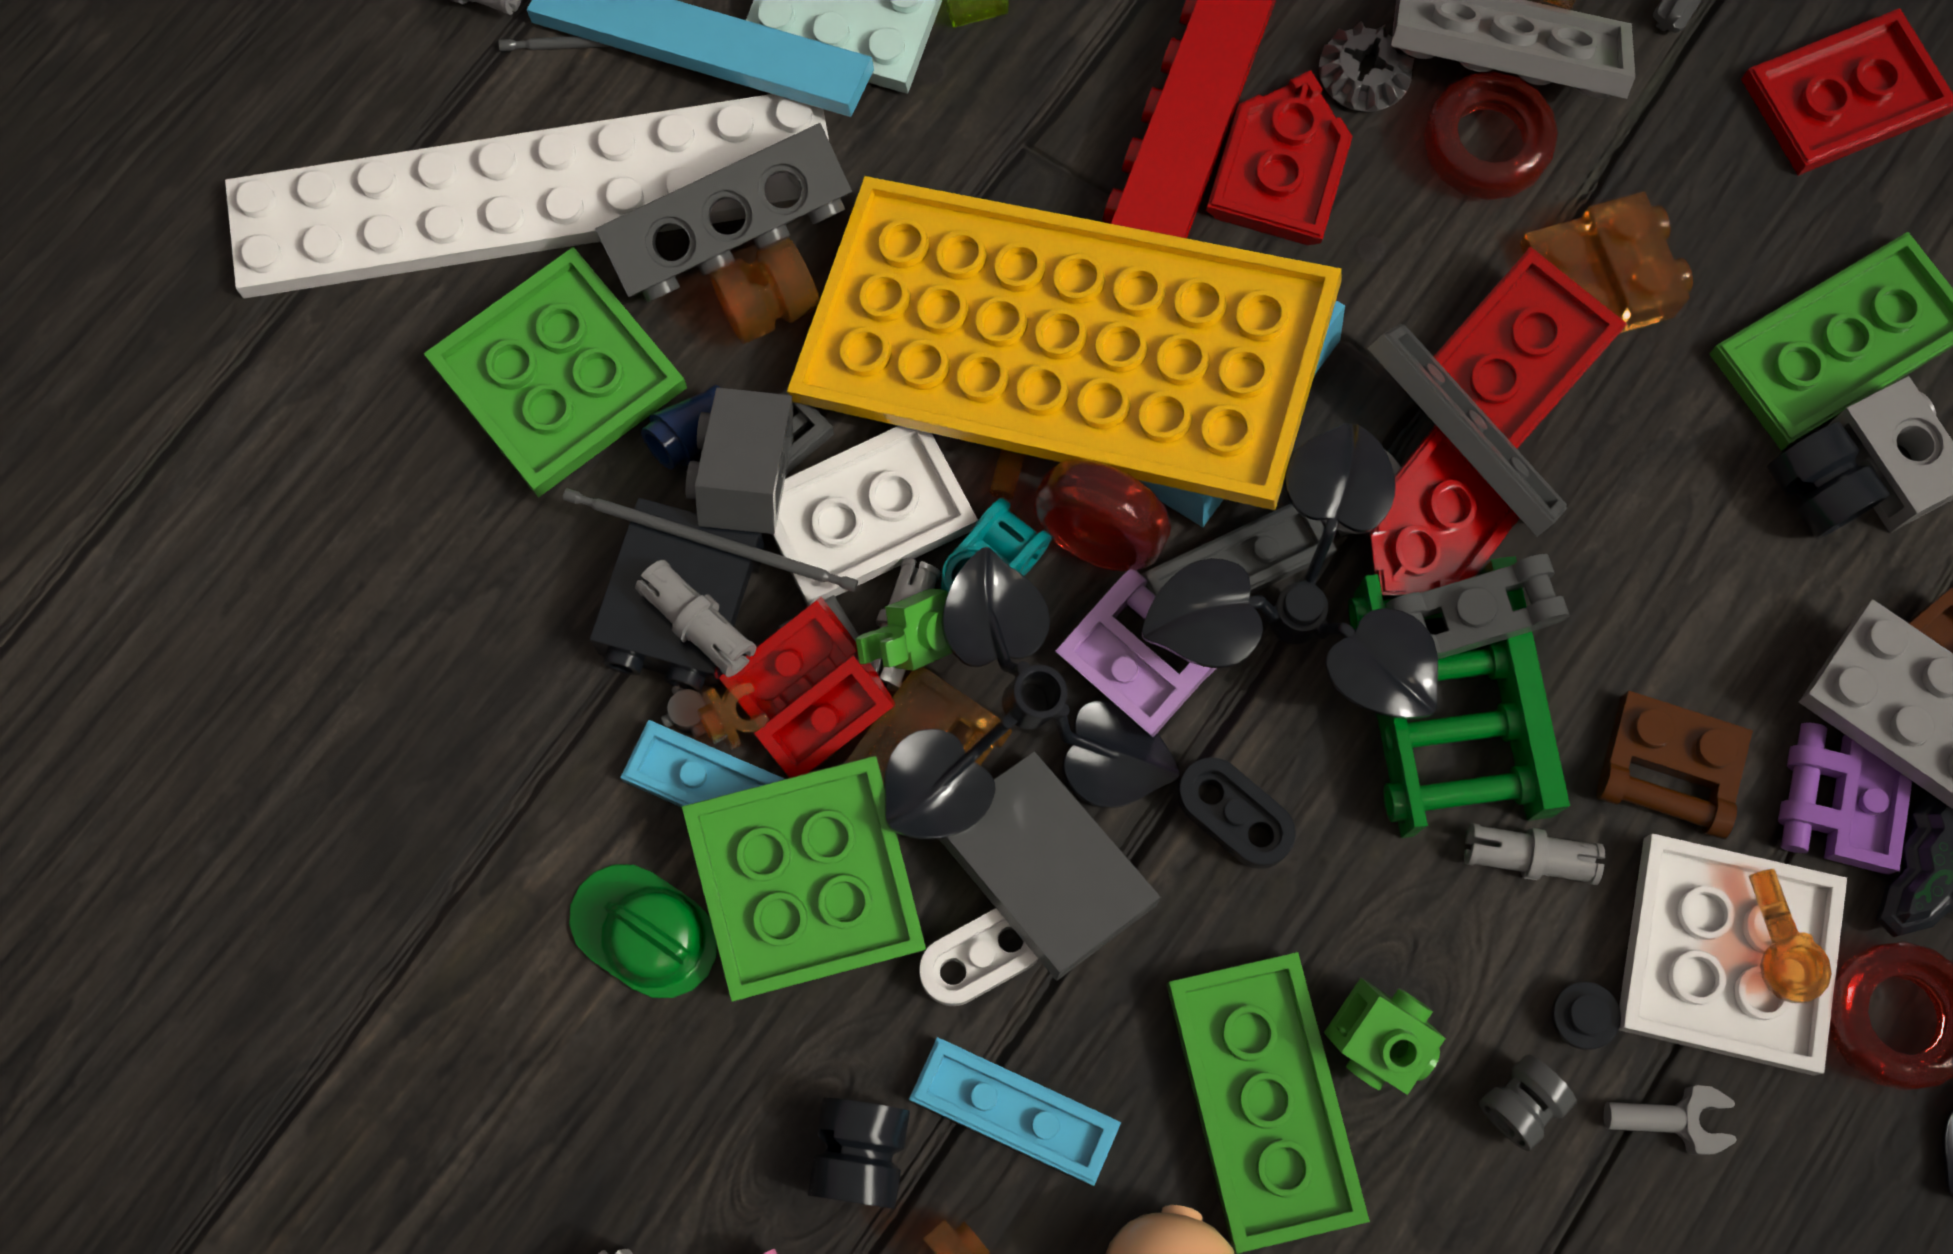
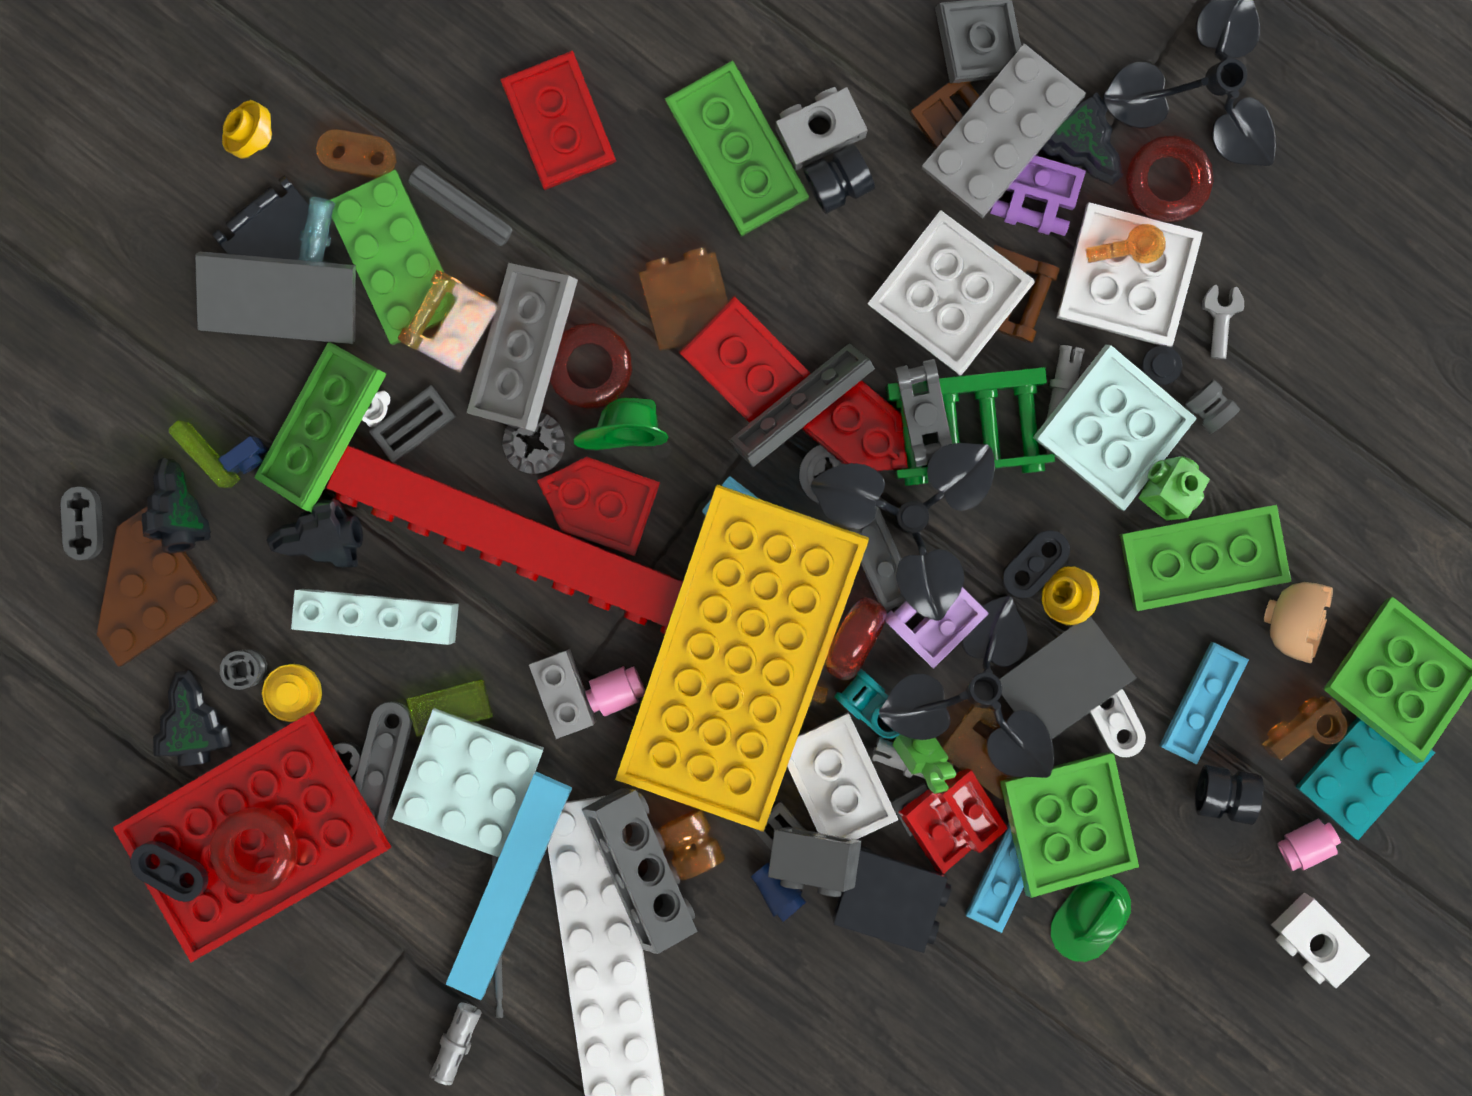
camera: 85 degrees left, 15 degrees up
bright green plate [424,247,687,498] -> none
dark grey piece [563,488,858,592] -> none
light grey pin [635,560,757,677] -> none
dark grey piece [661,686,716,738] -> none
clear orange plate [697,682,769,750] -> none
none -> light grey brick [529,649,597,739]
none -> green piece [573,398,669,450]
none -> bright pink brick [585,666,645,717]
none -> white plate [868,210,1035,376]
none -> light aqua plate [1033,344,1197,511]
none -> yellow plate [1042,566,1099,625]

